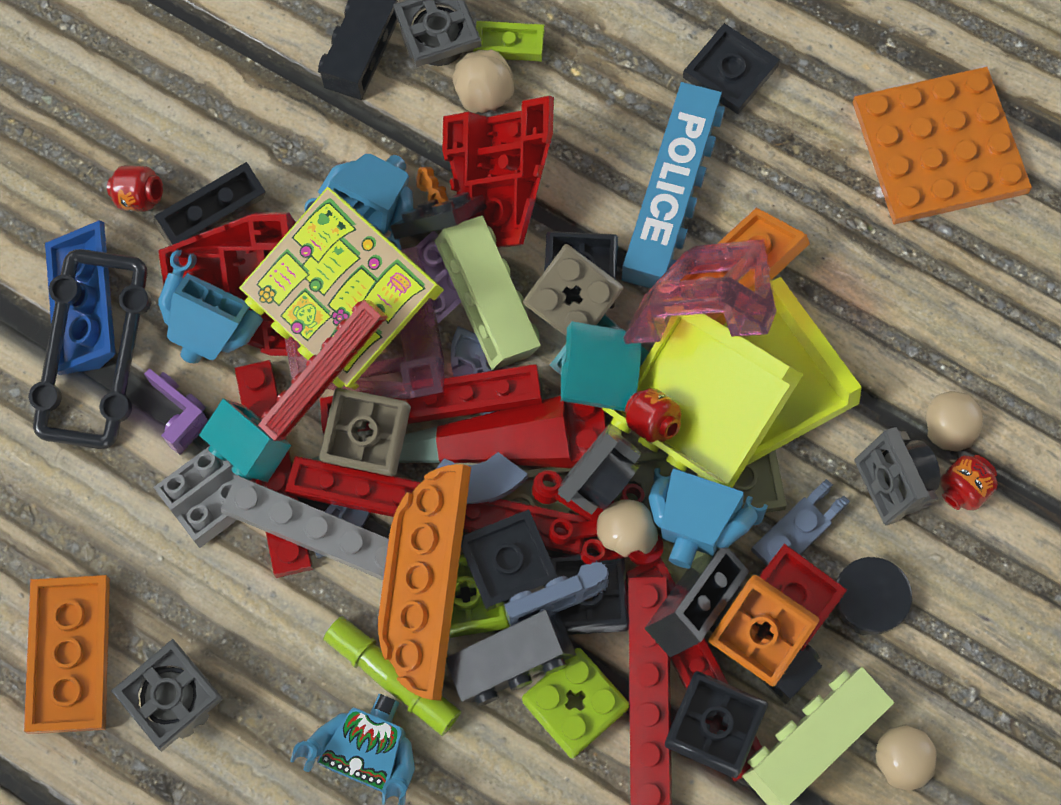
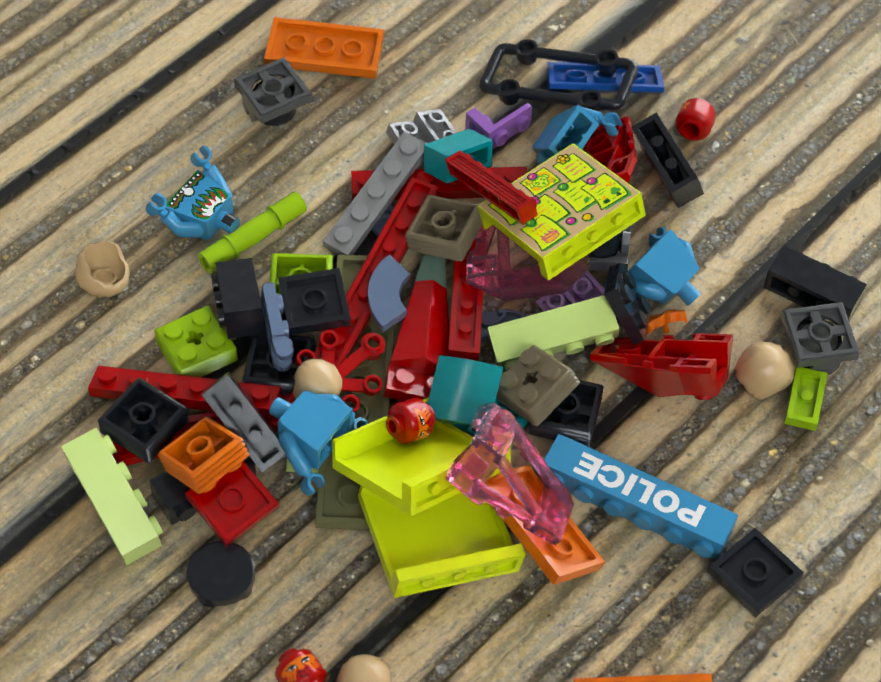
camera: 95 degrees right, 15 degrees down
orange plate [378,464,472,701] -> none
piece [558,424,641,514] -> none
sand blue hinge [751,479,850,566] -> none
dark grey piece [854,427,941,526] -> none
tan hair [875,725,937,791] -> none

